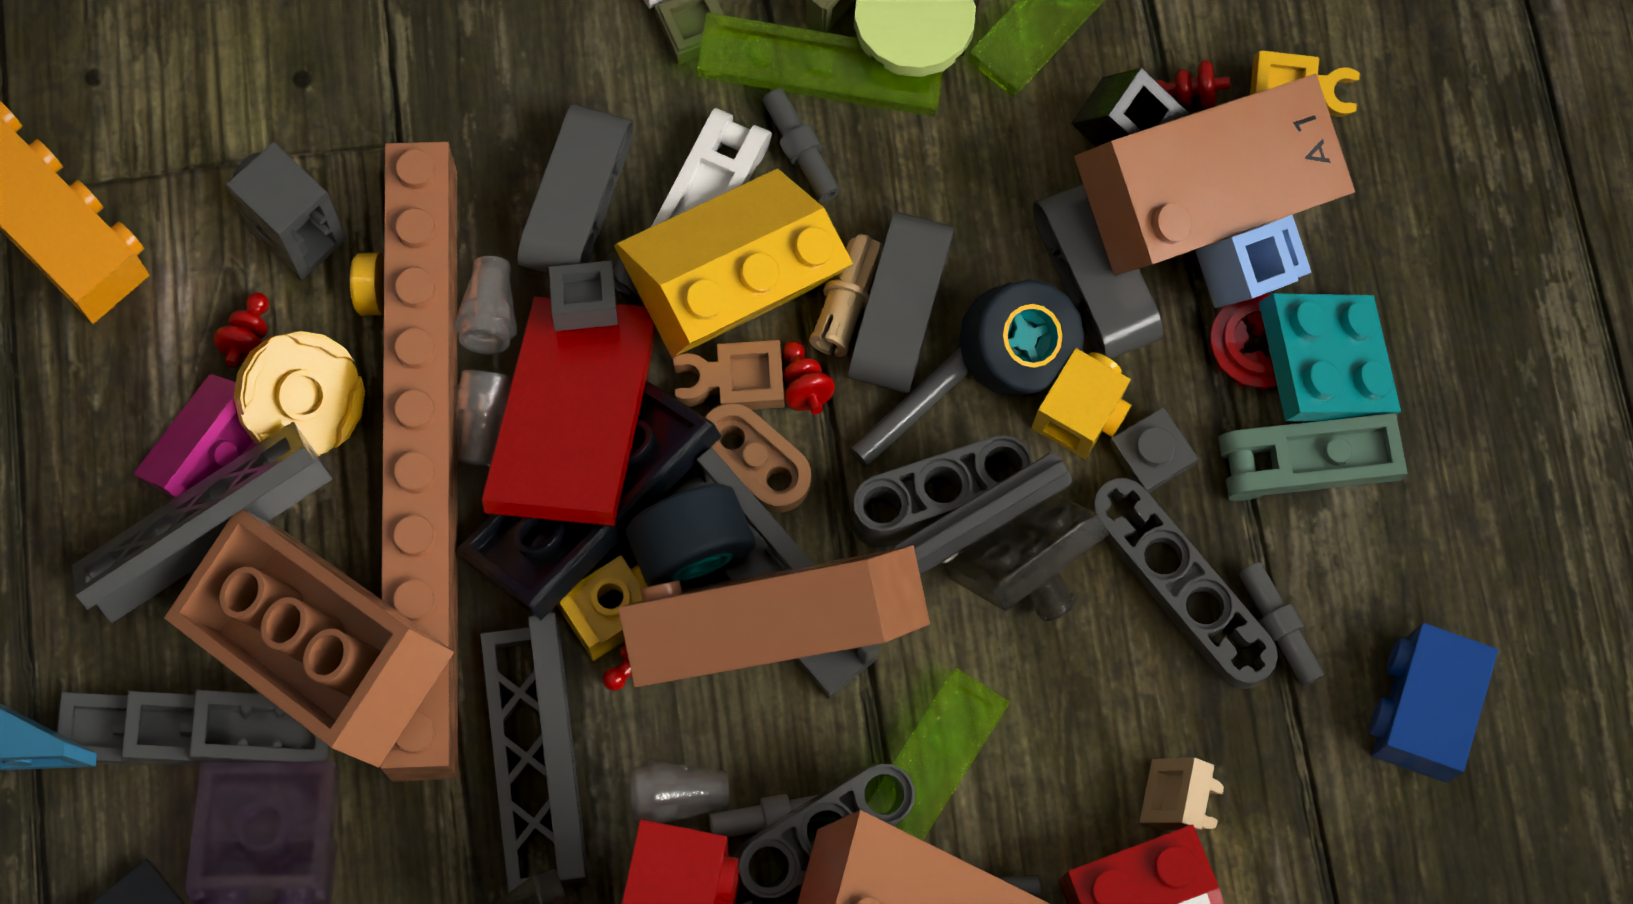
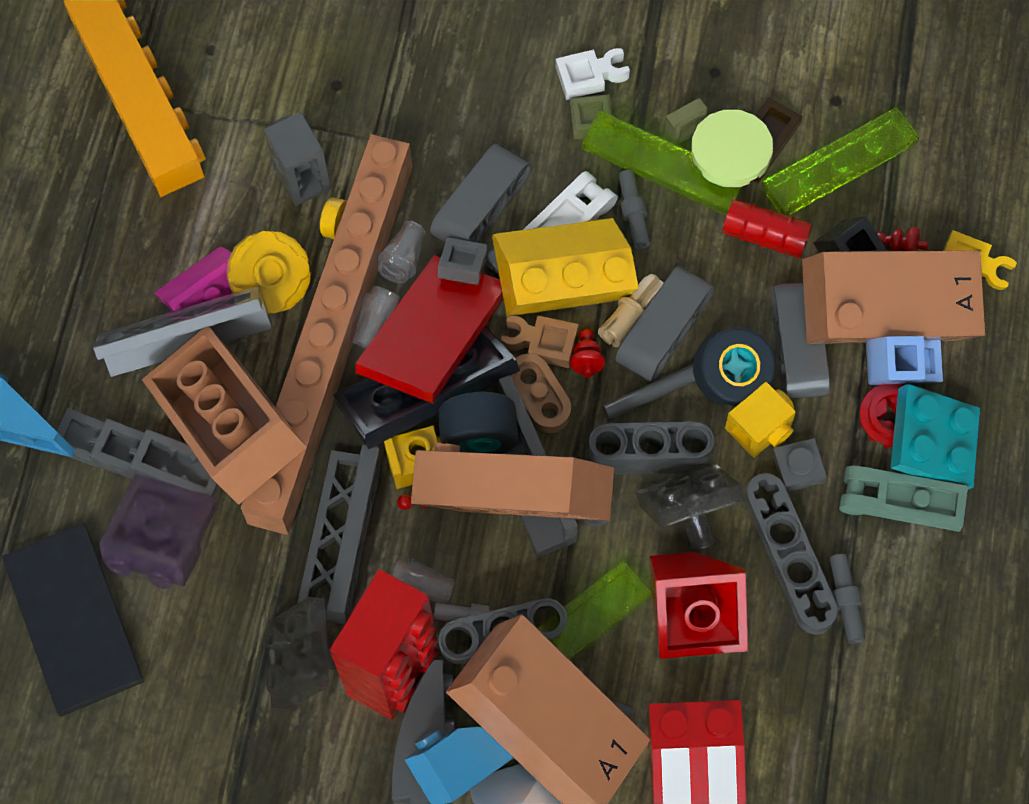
camera: 25 degrees right, 5 degrees down
red hair [213,292,269,367] -> none
dark grey axle [893,452,1072,575] -> none
tan tile [1139,758,1224,830] -> none
blue brick [1368,623,1499,783] -> none
none -> red slope [650,552,748,659]
none -> red axle [723,198,813,259]

